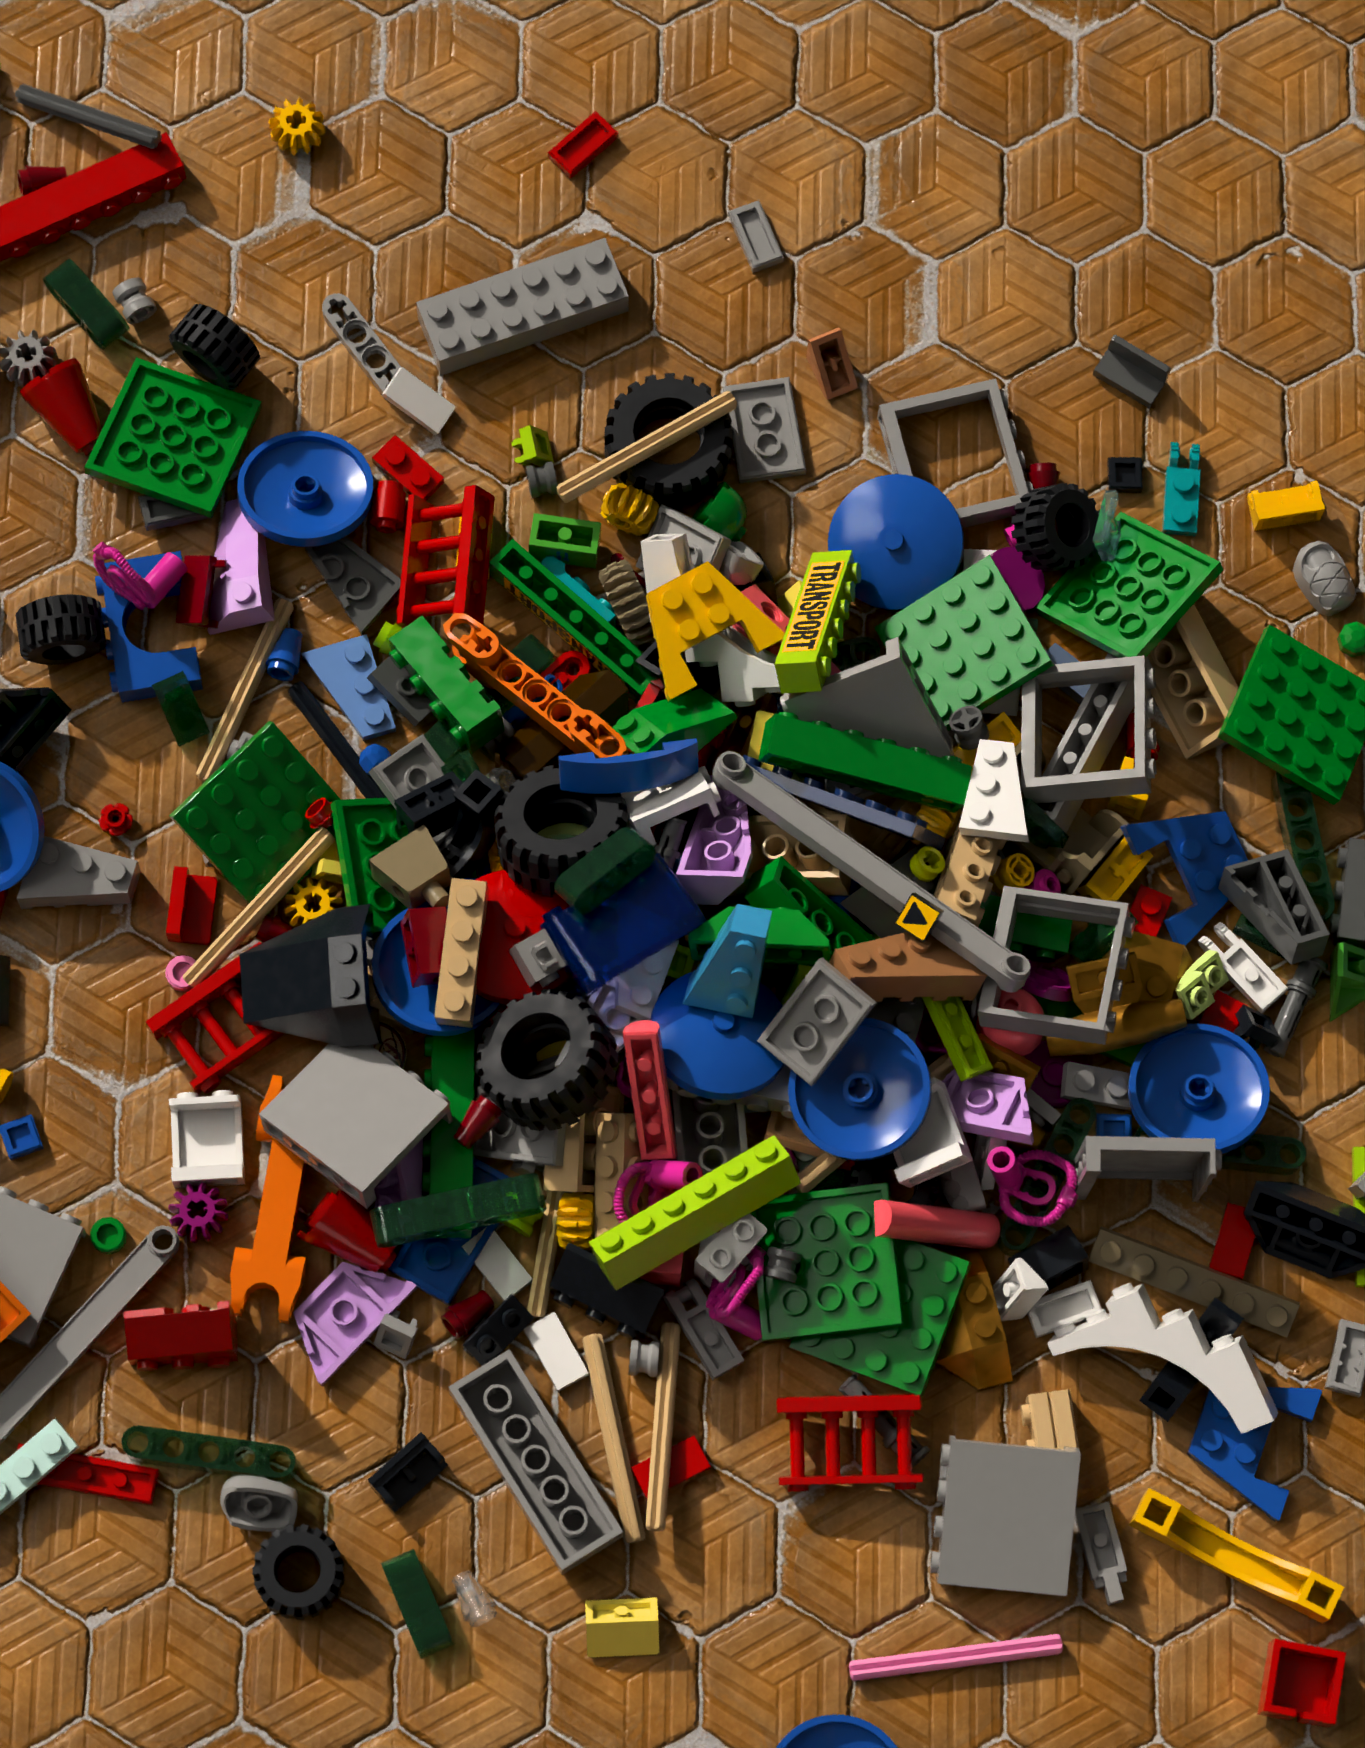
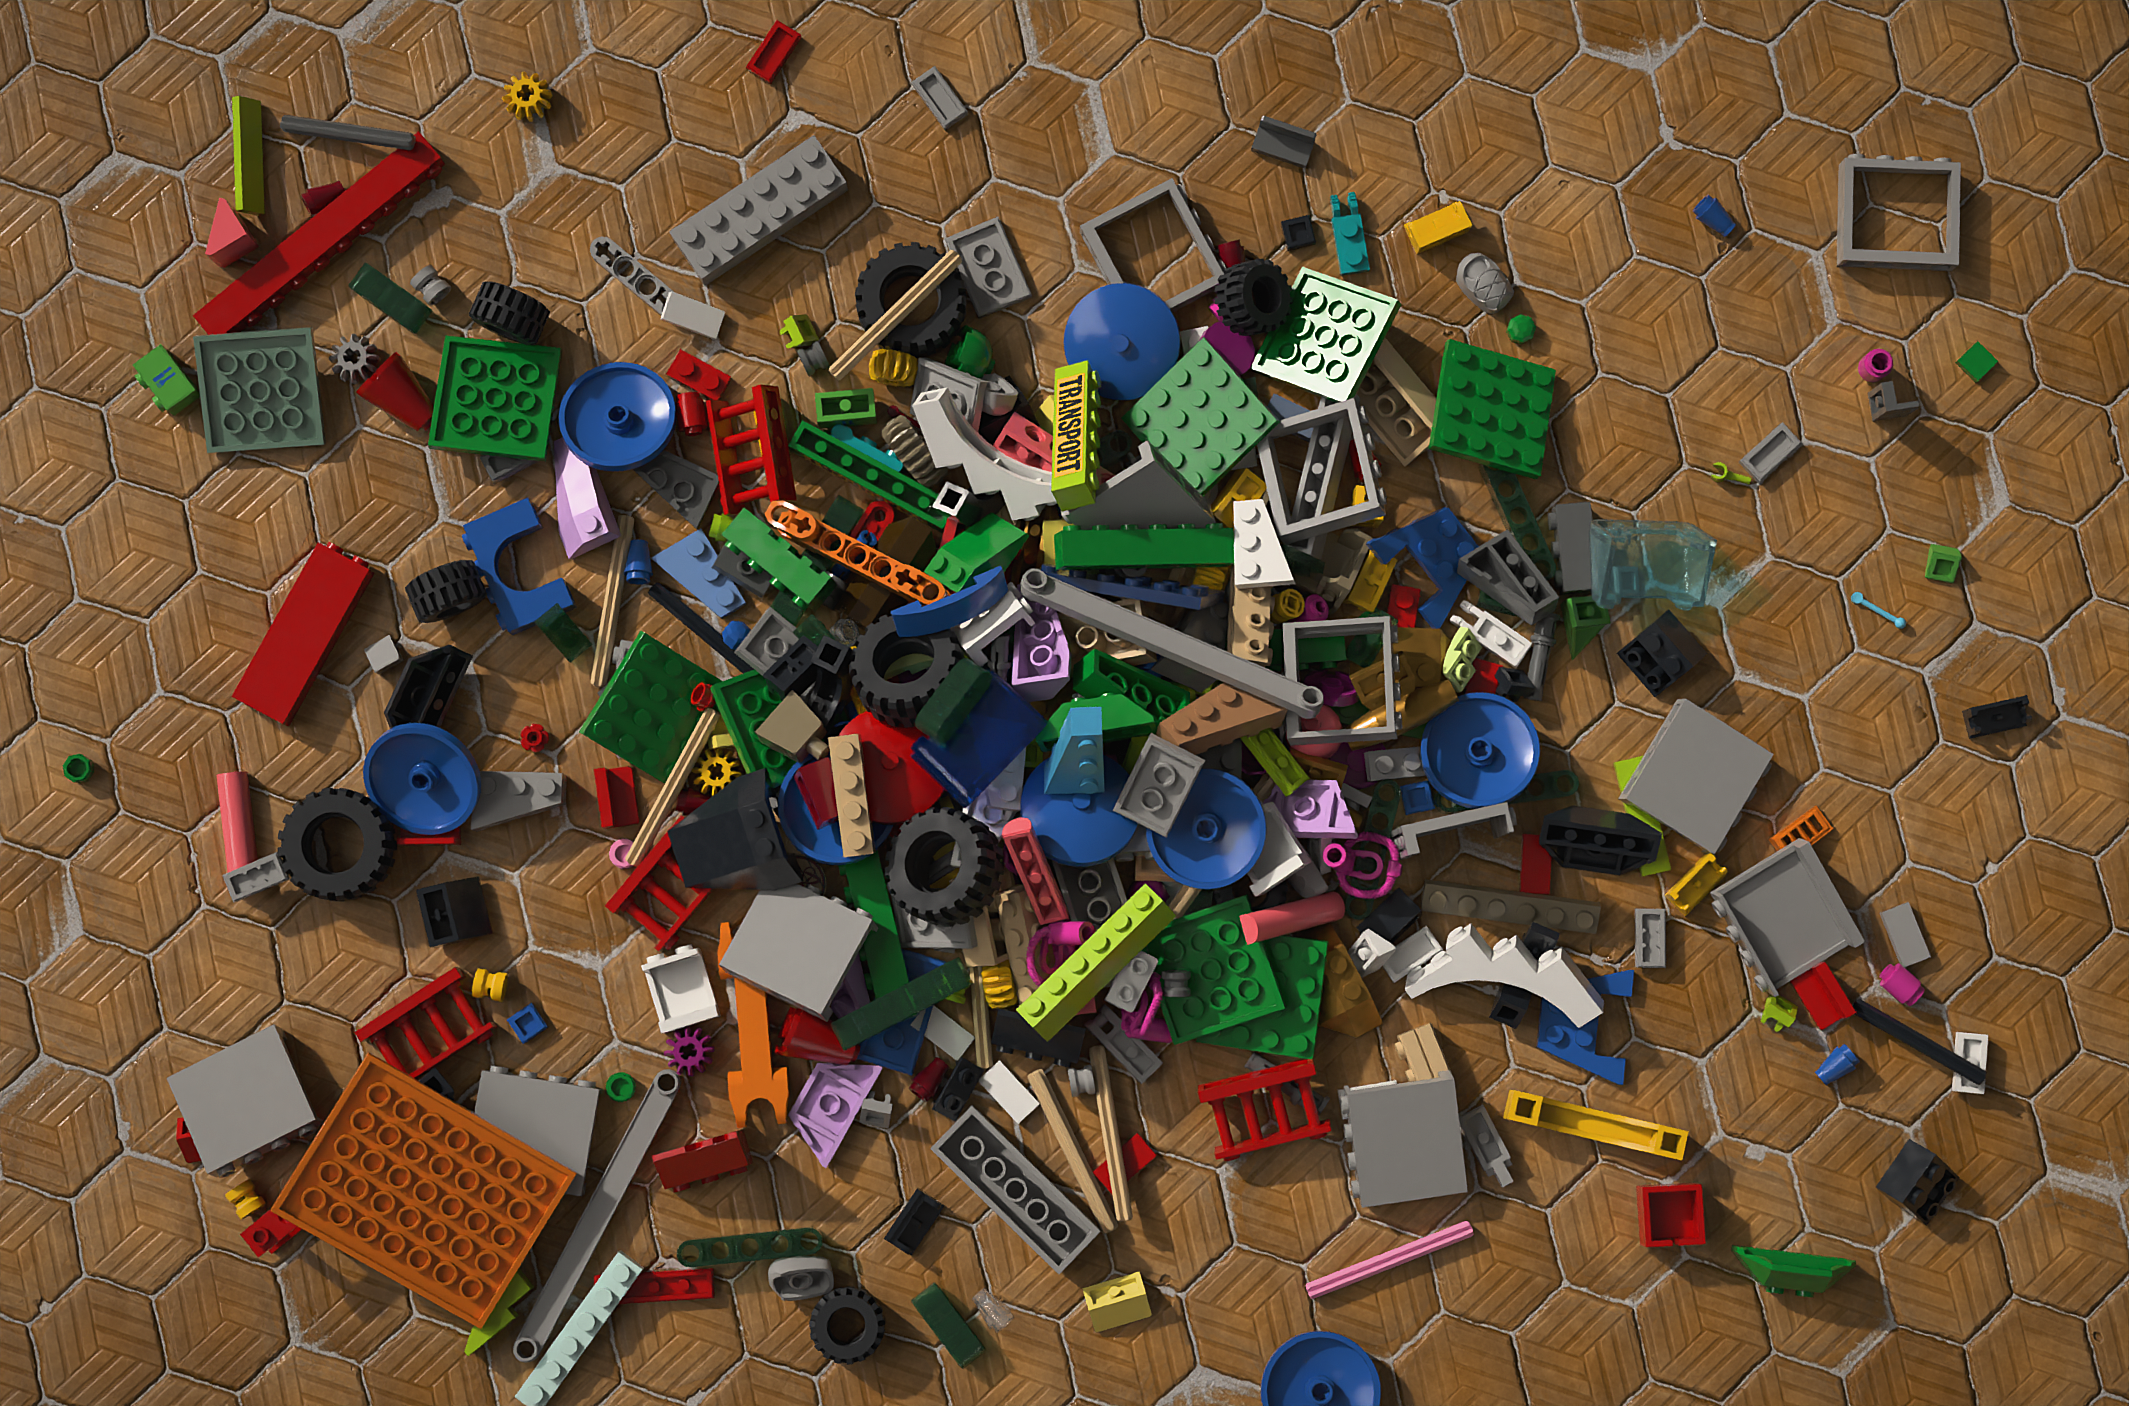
camera: 15 degrees left, 10 degrees up
dark pink piece [93,542,188,610] -> none
dark red hinge [176,555,227,629] -> none
dark red cone [453,1095,502,1150] -> none
light grey brick [509,928,566,988] -> none
yellow wing [646,561,785,702] -> none
nougat slope [806,328,858,400] -> none
tile [894,892,944,942] -> none
neon yellow bush [910,846,945,882] -> none
dark grey wheel [949,706,989,750] -> none
clear light blue tile [1092,490,1121,561] -> none

